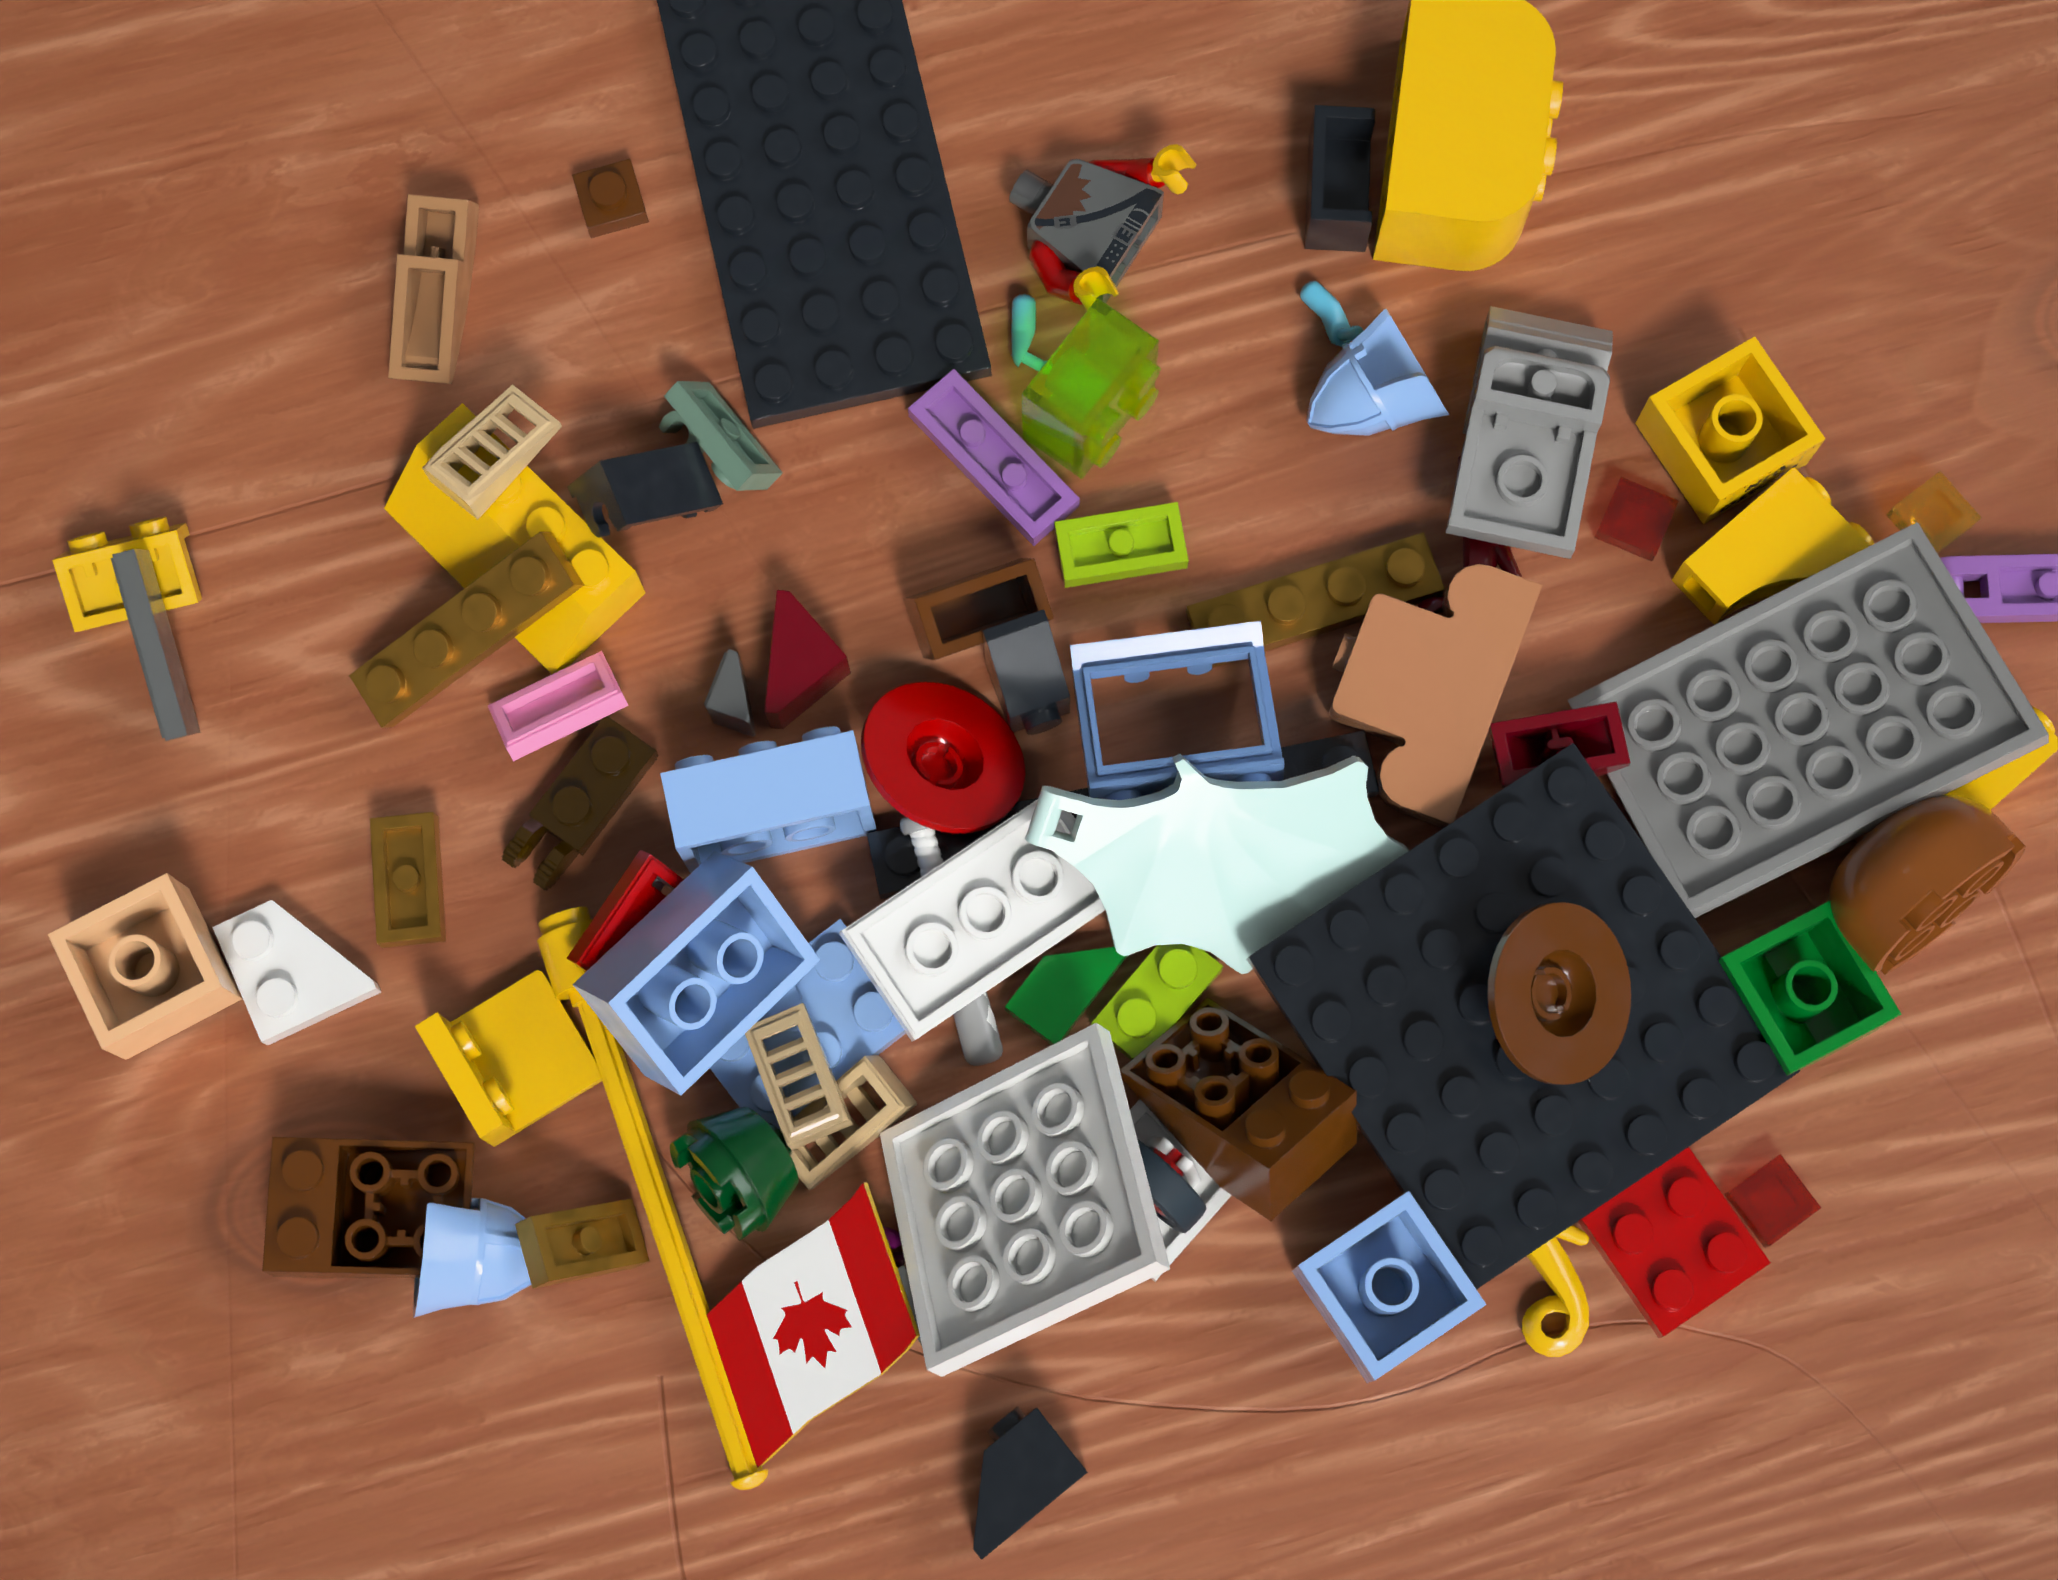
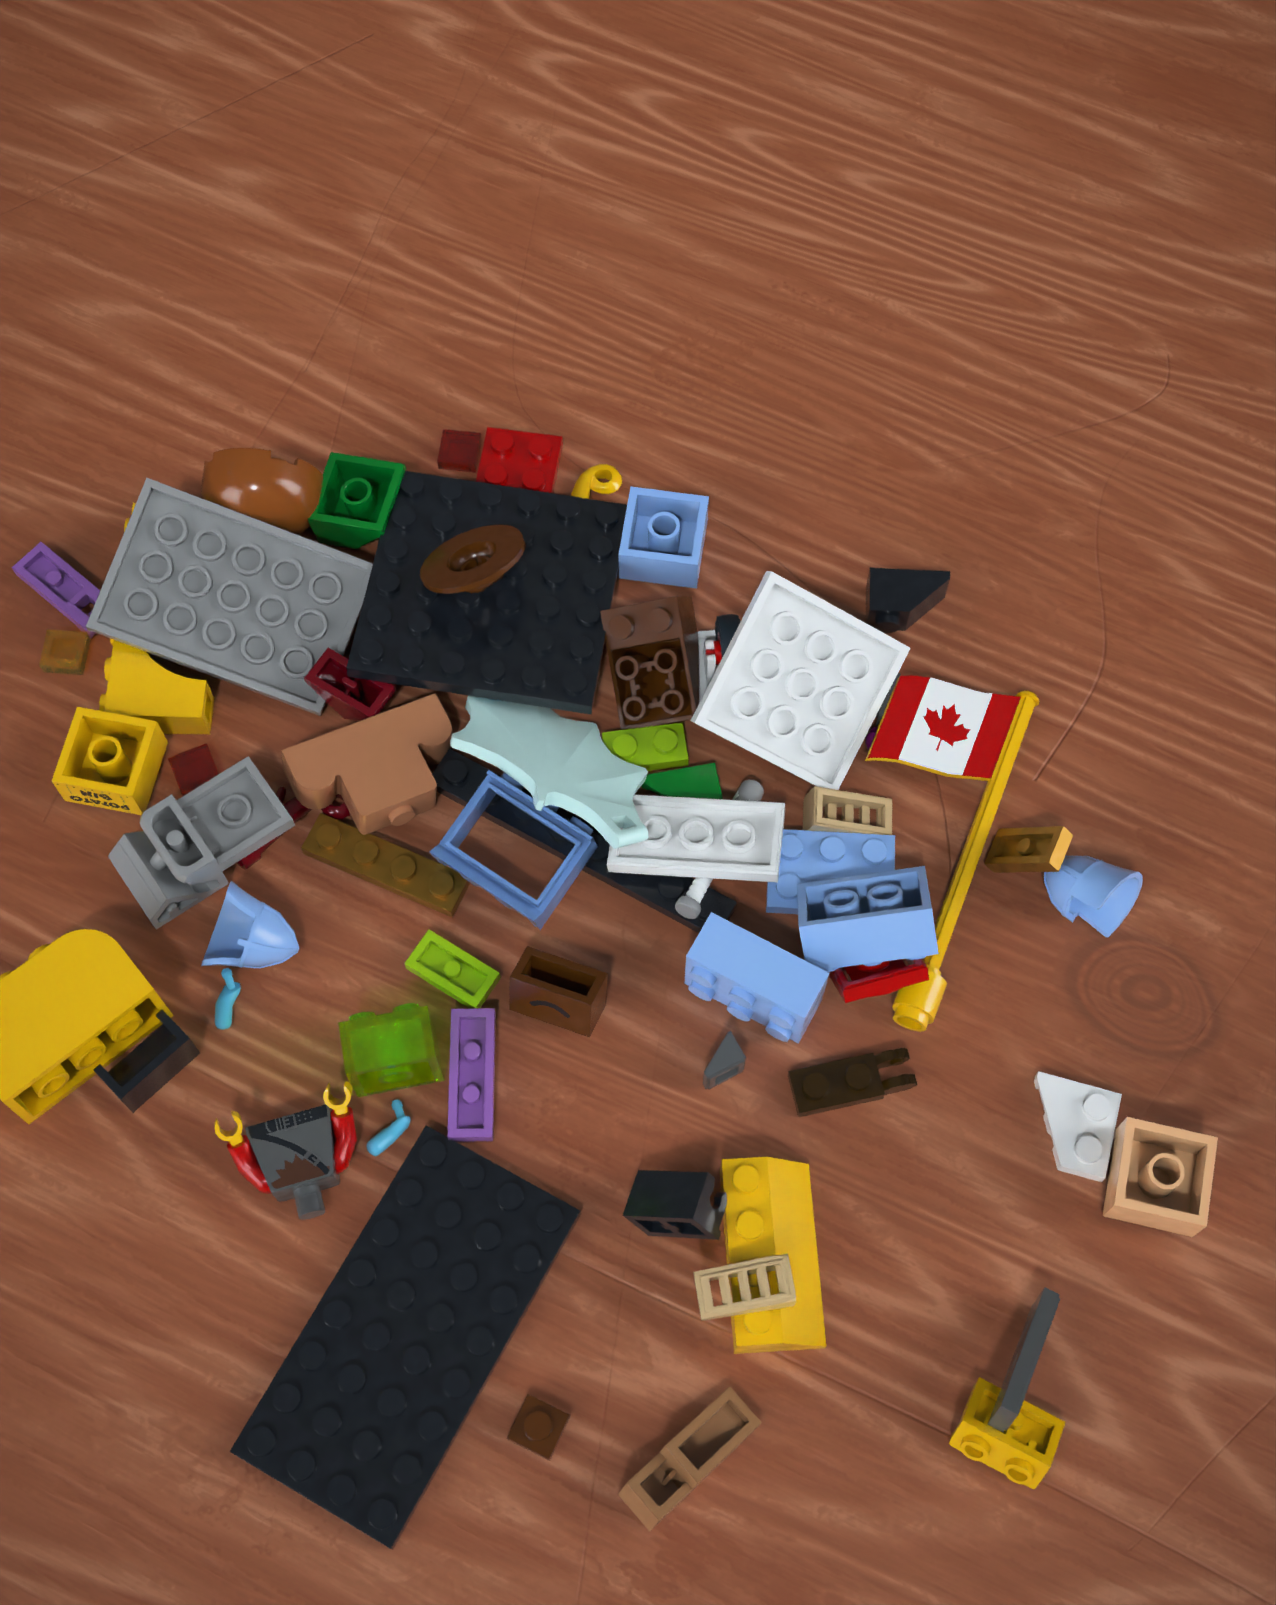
camera: 140 degrees left, 10 degrees down
reddish brown slope [262,1137,475,1278] -> none
pearl gold plate [349,531,584,728] -> none
pearl gold plate [370,812,446,948] -> none
yellow bracket [415,970,602,1147] -> none
bright pink tile [488,651,628,761] -> none
sand green plate [659,381,783,491] -> none
dark green cone [670,1107,799,1241] -> none
tan slope [745,1003,853,1150] -> none
dark red slope [765,590,851,729] -> none
red hat [861,682,1025,833] -> none
black slope [983,609,1070,735] -> none

